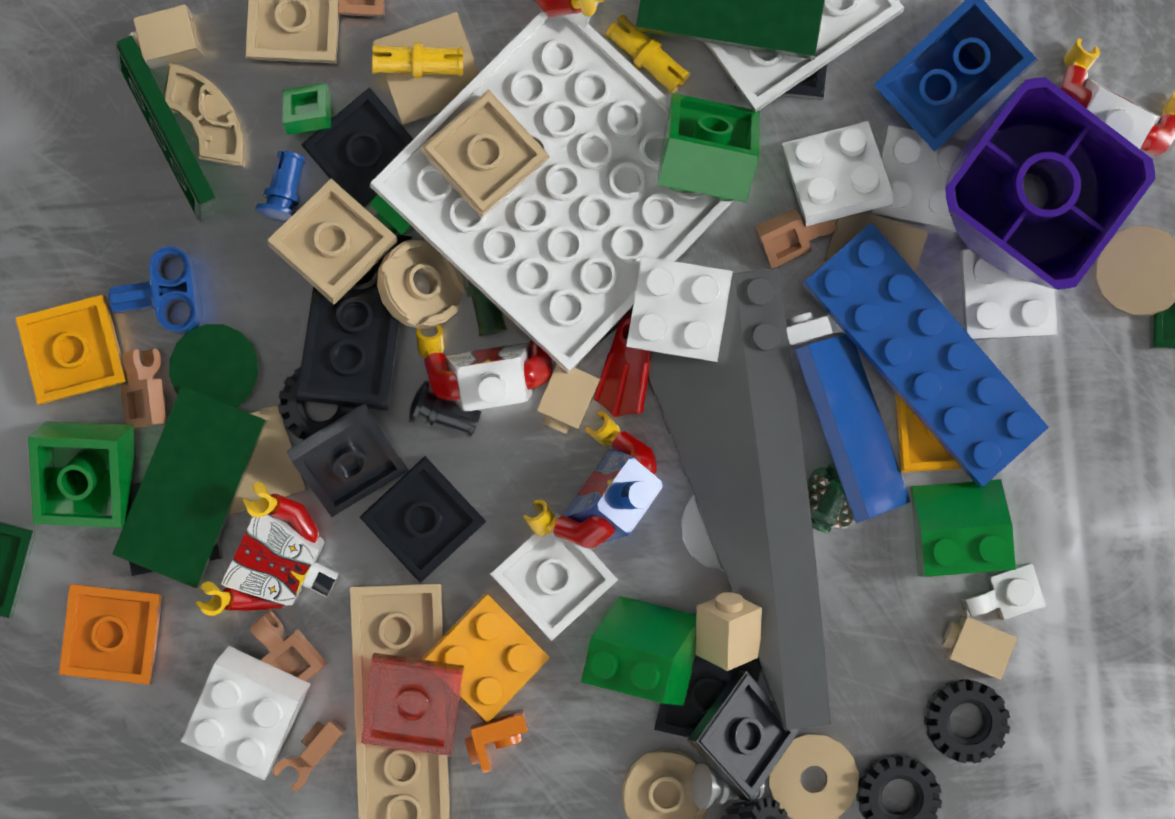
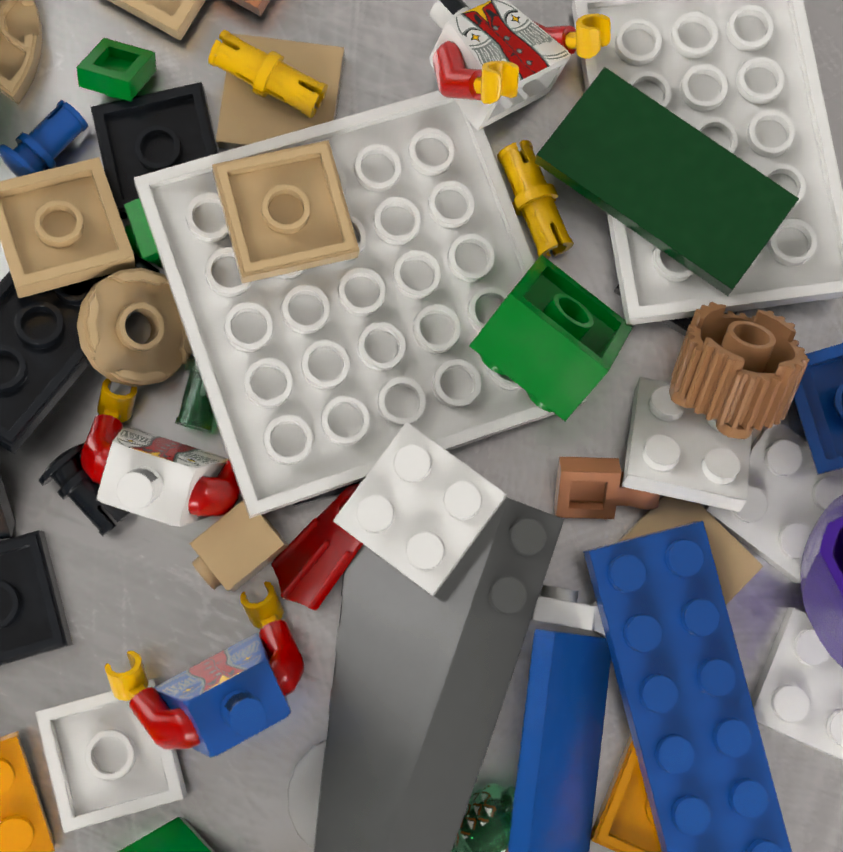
camera: 25 degrees right, 5 degrees down
none -> medium nougat brick [669,302,810,439]

